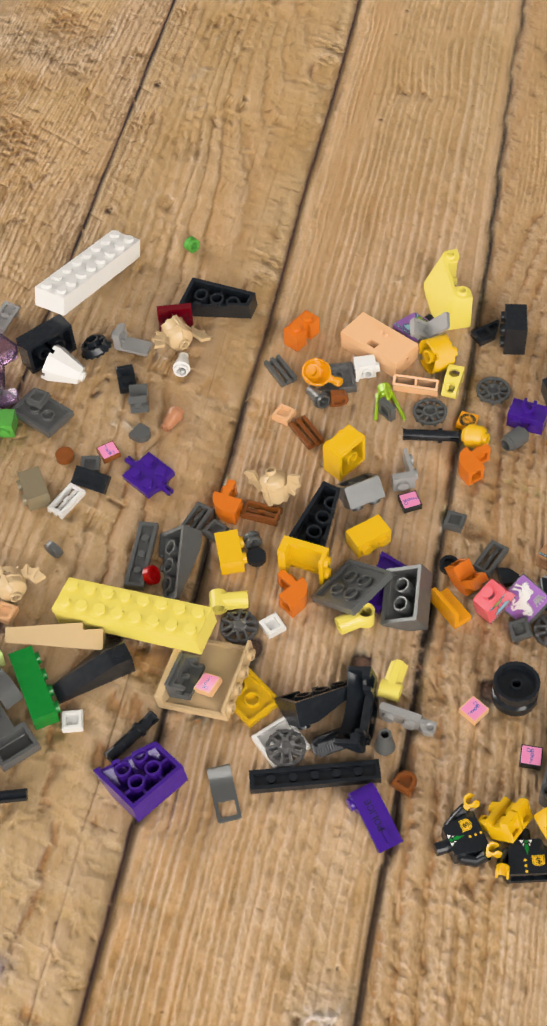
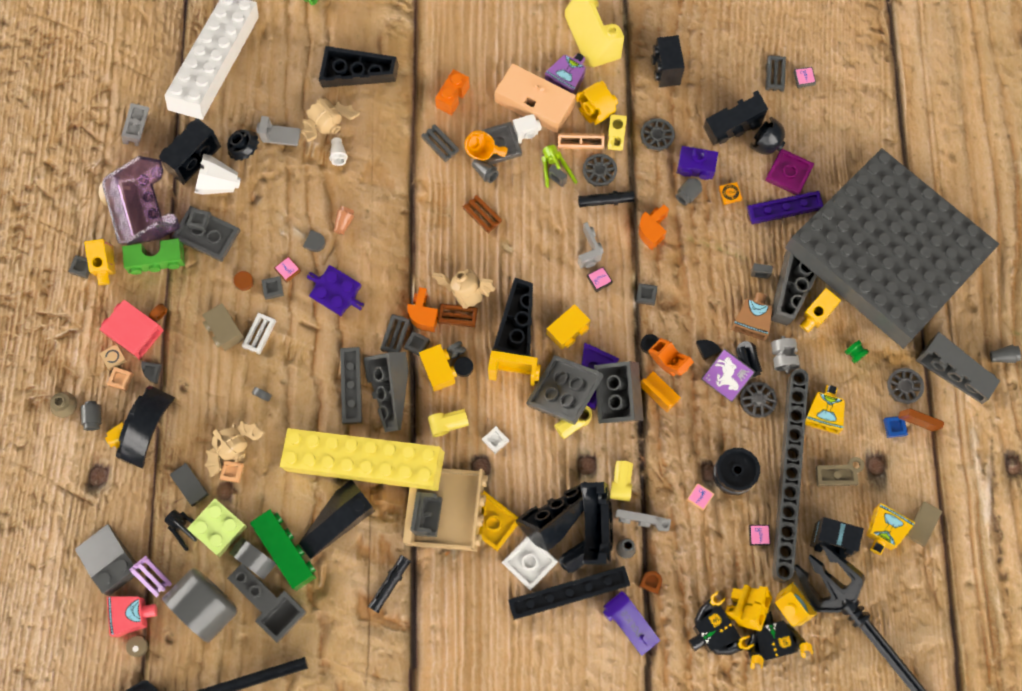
camera: 15 degrees left, 20 degrees up
tan wedge [5,622,106,650] -> none
white tile [62,709,84,733] -> none
black tile [71,465,111,495] -> none
dark purple wedge [93,741,188,822] -> none
black bracket [115,364,136,394] -> none
dark grey brick [128,383,150,414] -> none
red tile [142,565,161,586] -> none
dark red bracket [157,303,194,332] -> none
tile [193,672,223,697] -> none
dark grey piece [206,764,242,824] -> none
flat silver wheel [220,609,258,644] -> none
flat silver wheel [266,729,306,767] -> none
light nougat tile [271,403,297,426] -> none
orange brick [277,569,308,618] -> none
yellow brick [323,424,365,481] -> none
dark orange tile [330,390,349,407] -> none
slope [334,473,386,511] -> none
light grey bracket [410,312,450,340] -> none
light orange tile [456,411,479,430] -> none
yellow head [461,424,490,449] -> none
black tile [470,320,499,346] -> none
dark grey tile [473,540,509,579] -> none
coral torso [473,579,517,625] -> none
dark grey tile [507,616,534,643] -> none

